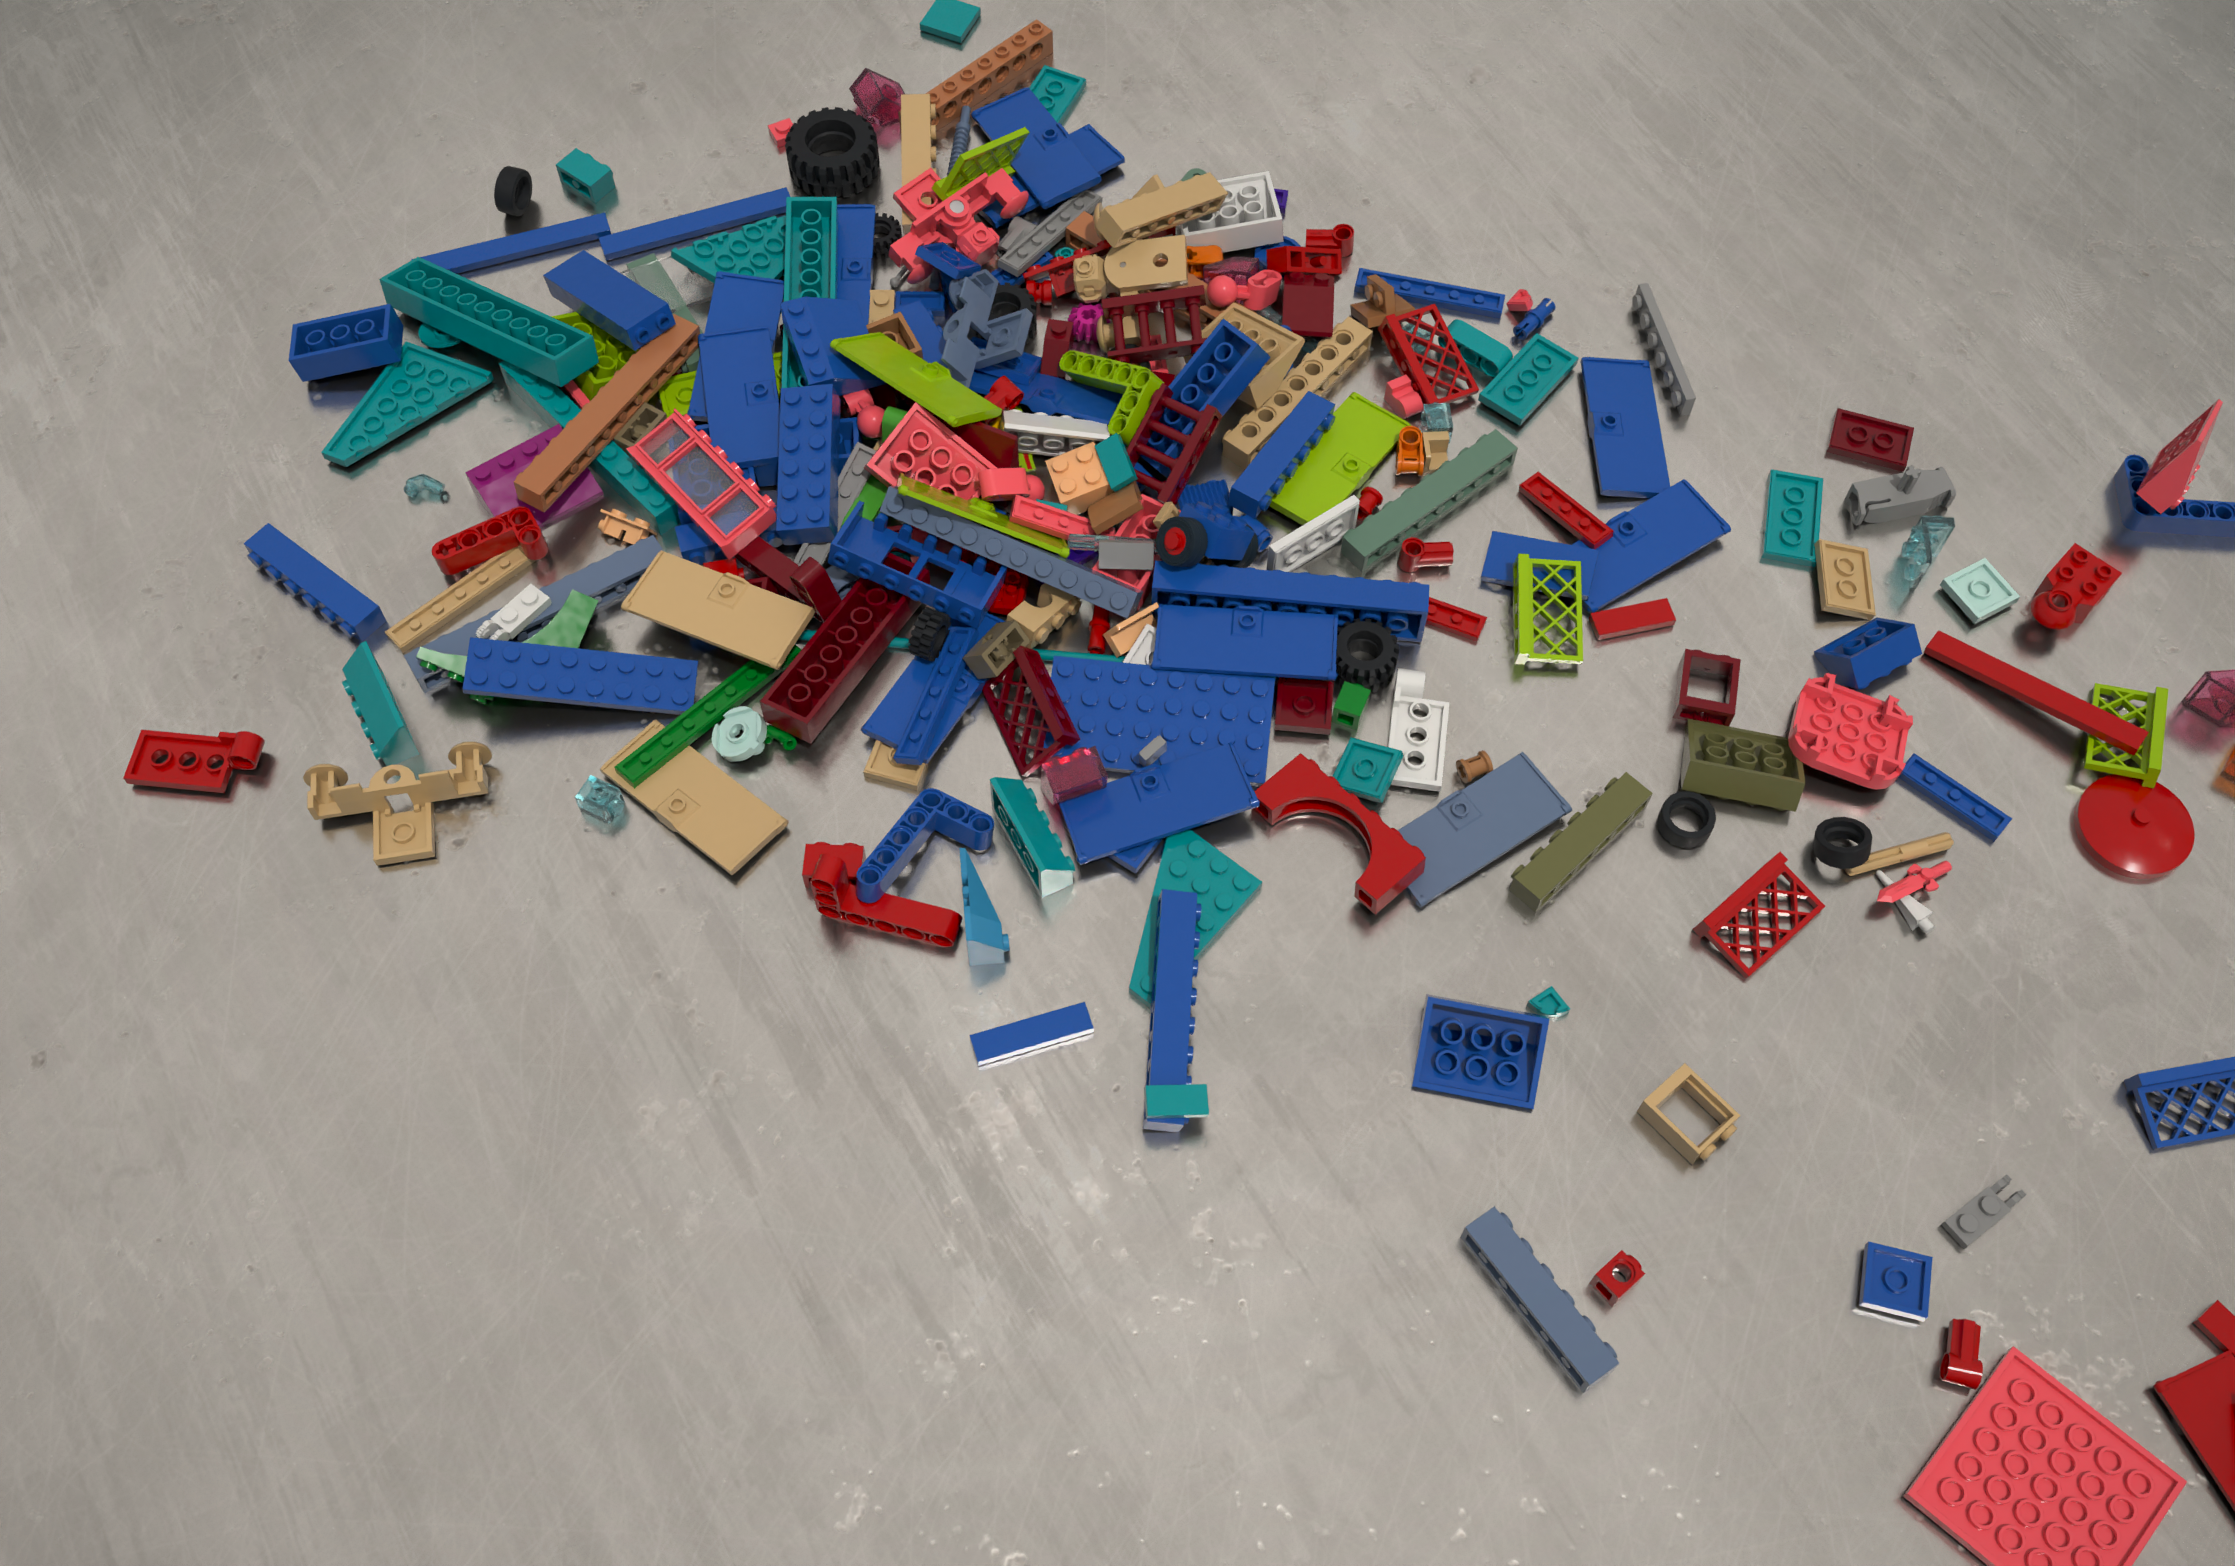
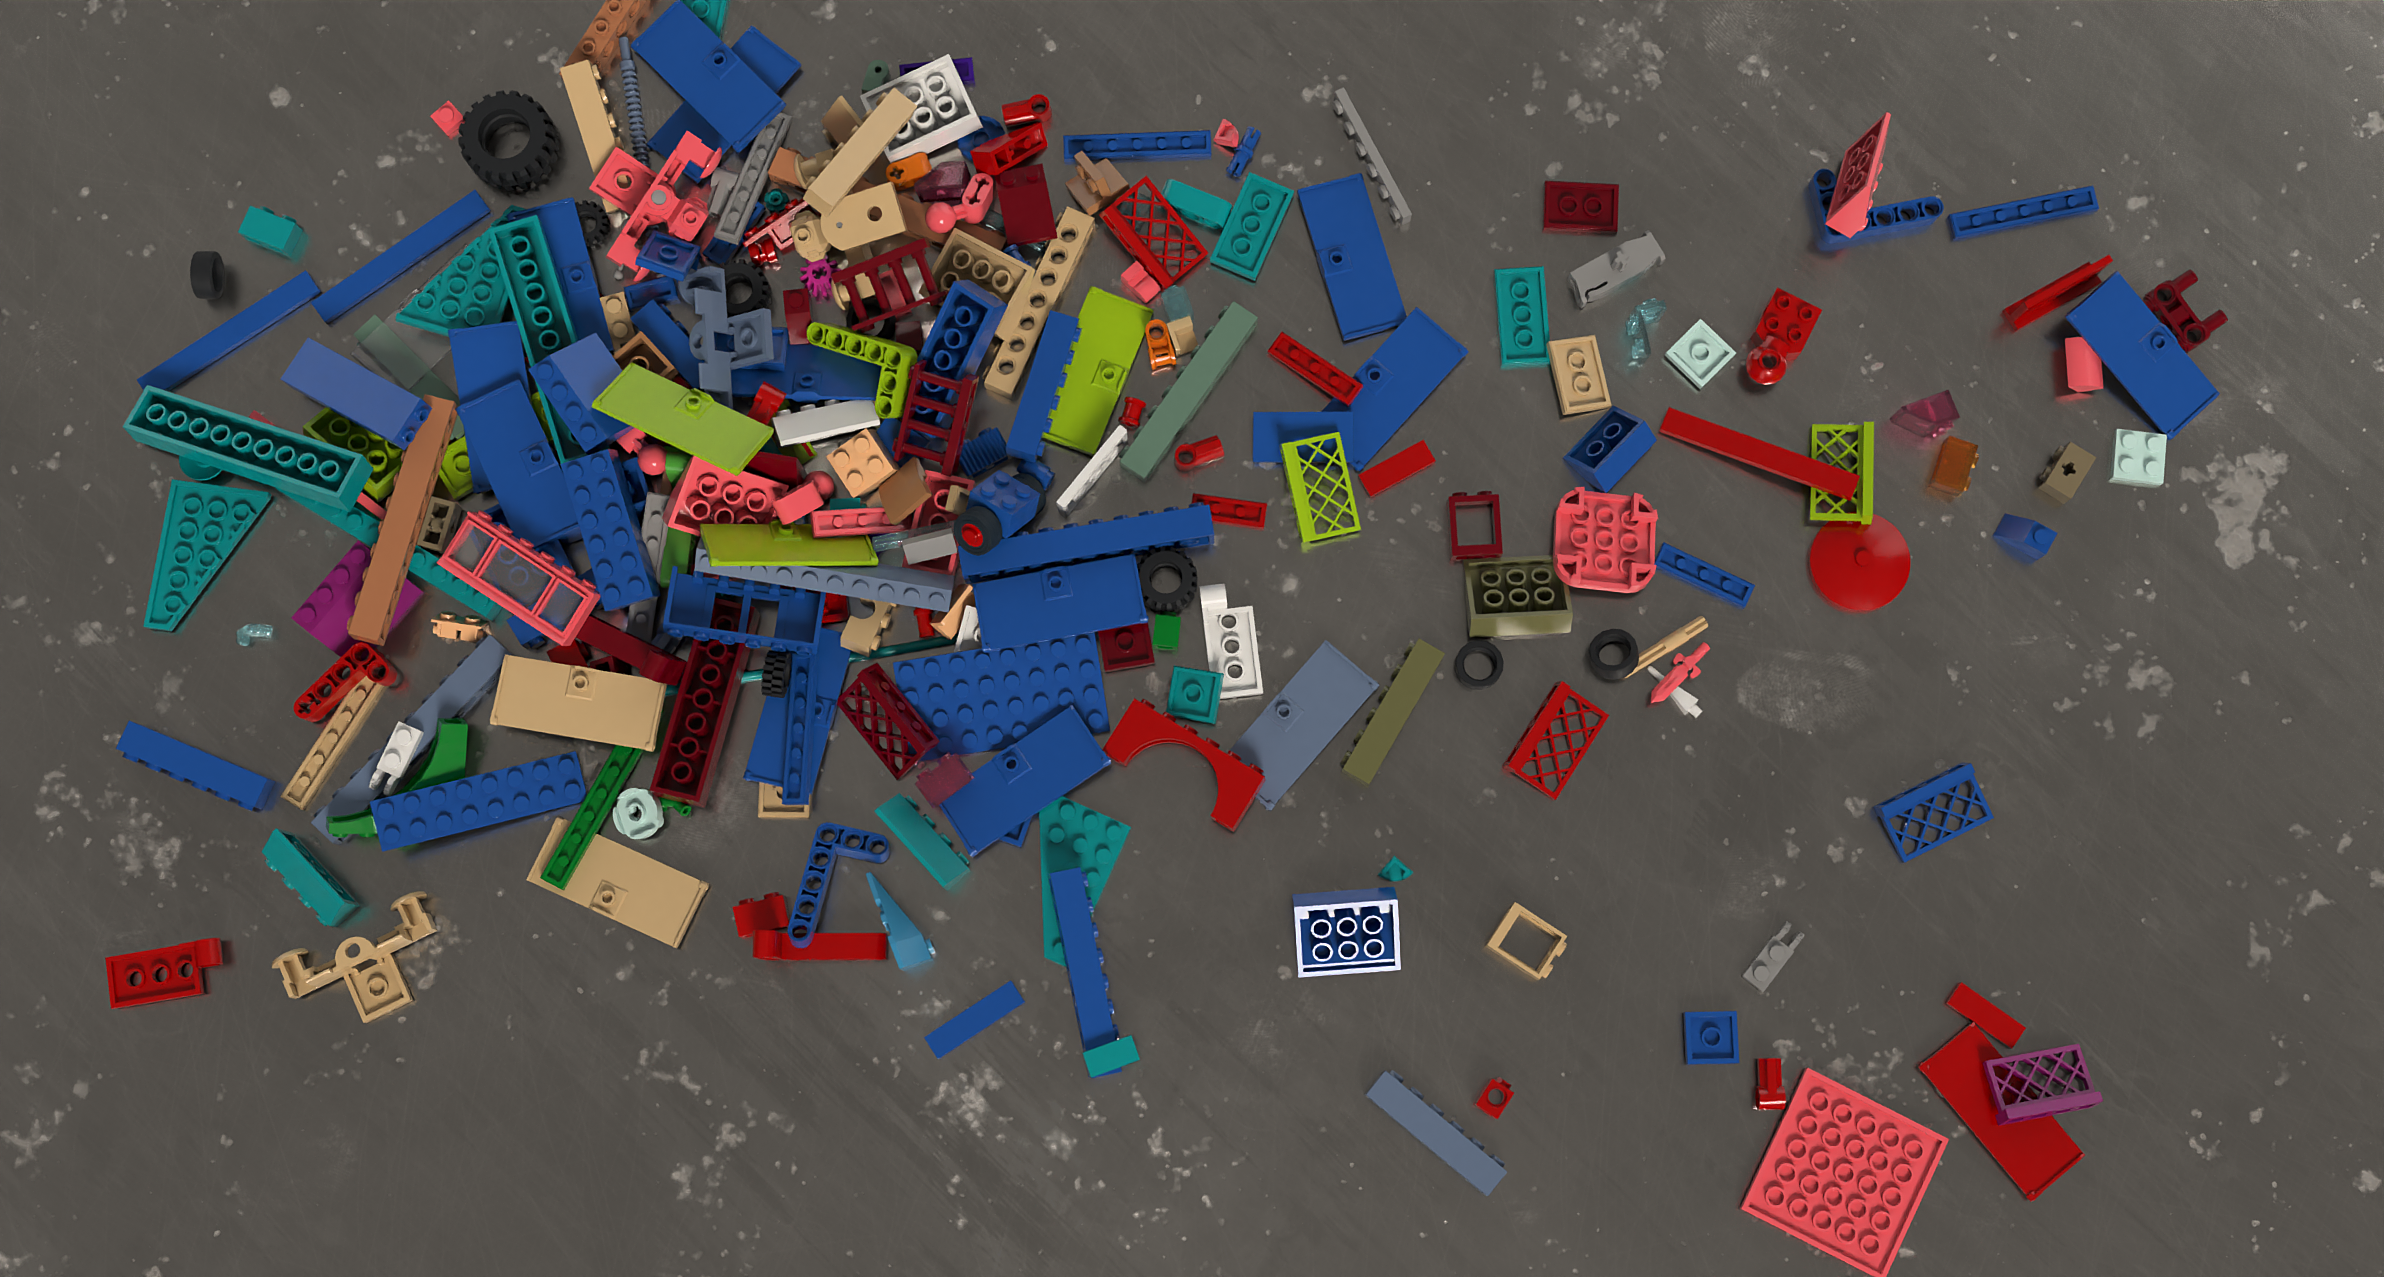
camera: 15 degrees left, 20 degrees up
blue brick [288,304,404,382] -> none
clear light blue brick [575,775,625,825] -> none
clear pink slope [849,68,905,127] -> none
lime fence [932,127,1030,201] -> none
dark tan brick [963,620,1031,679] -> none
teal tile [1095,433,1138,492] -> none
light grey tile [1139,735,1167,767] -> none
medium nougat bush [1456,750,1493,783] -> none

